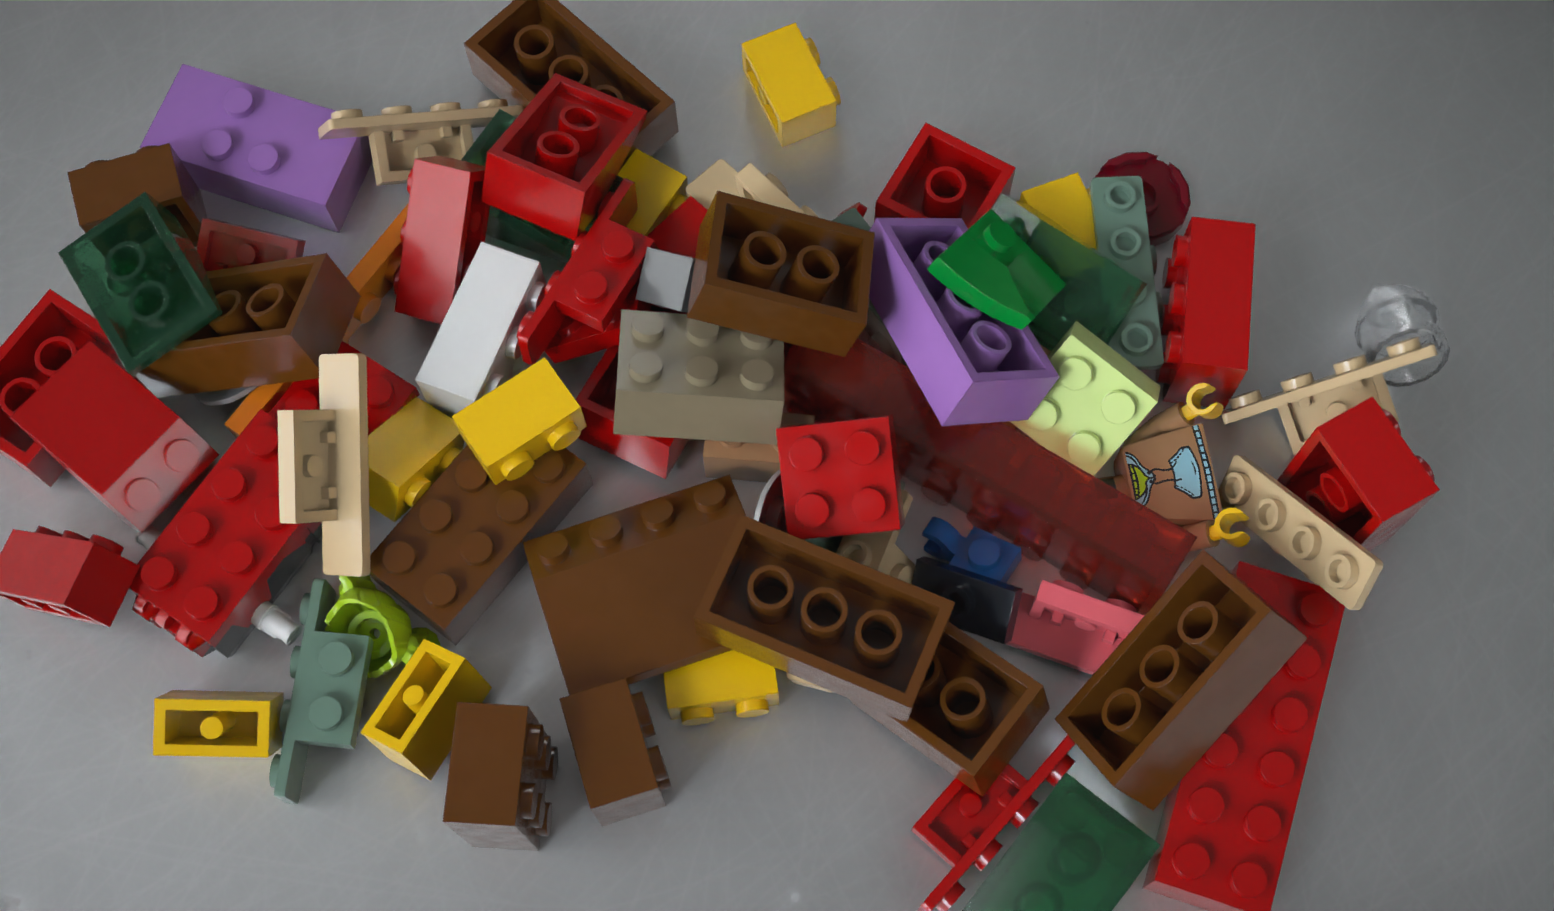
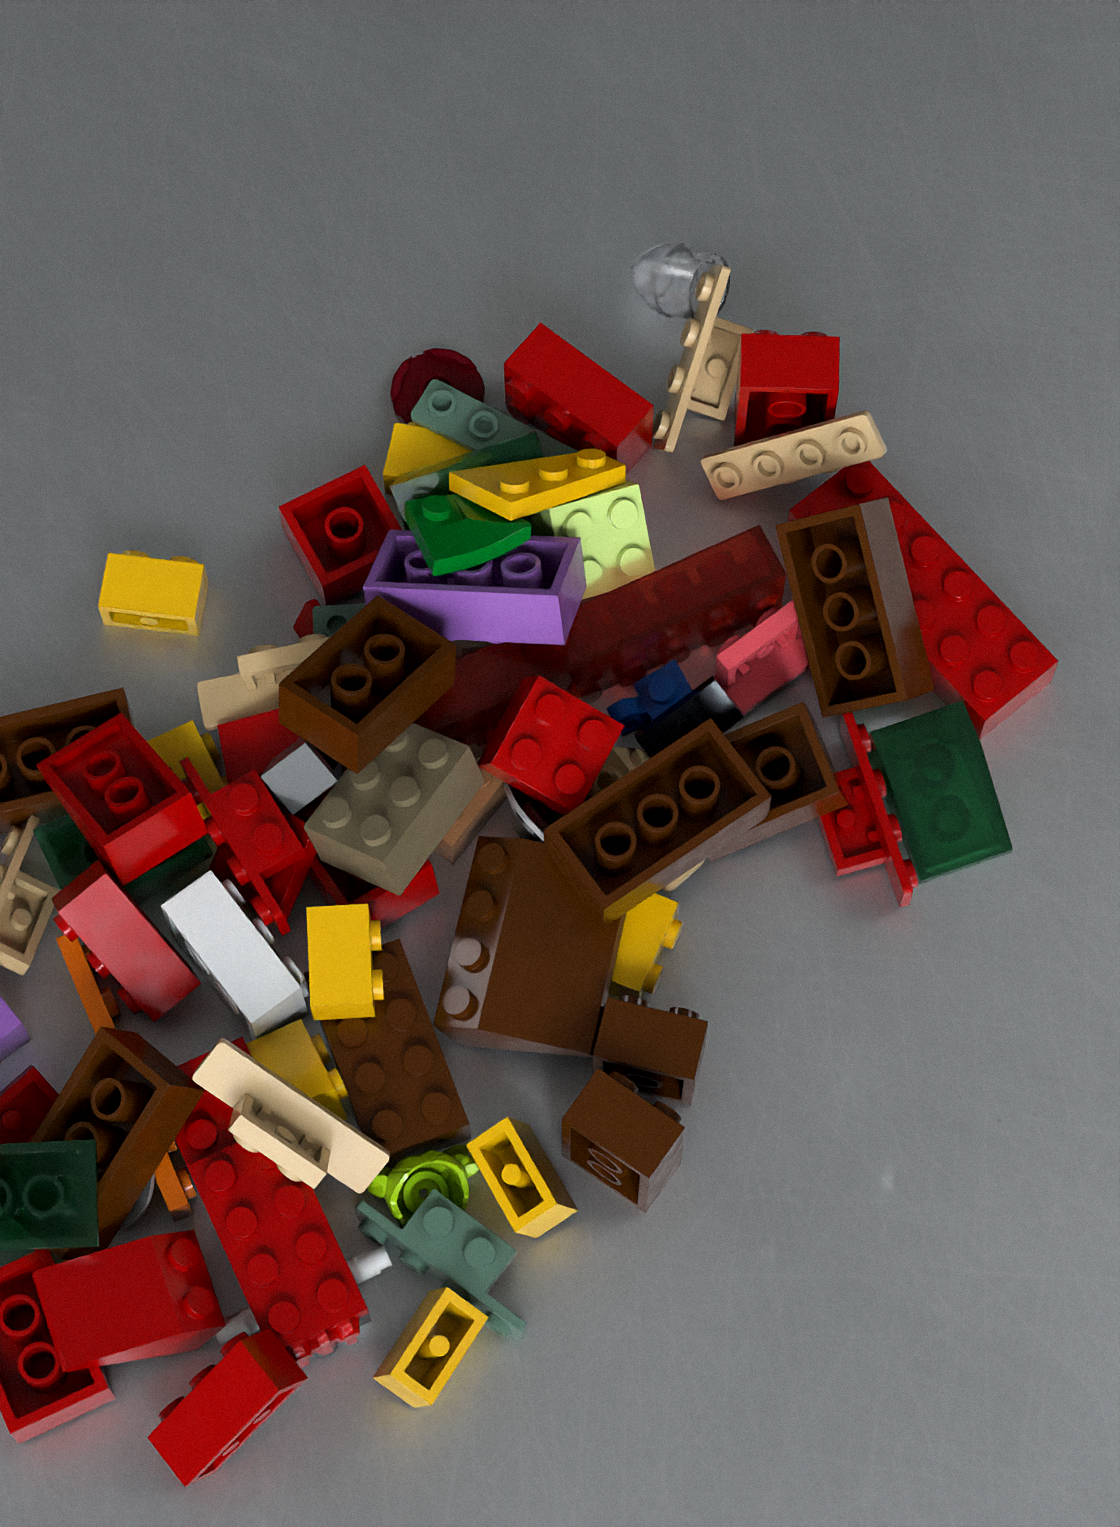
camera: 60 degrees left, 0 degrees up
torso [1089,383,1250,554] -> none
none -> yellow wing [449,449,626,521]

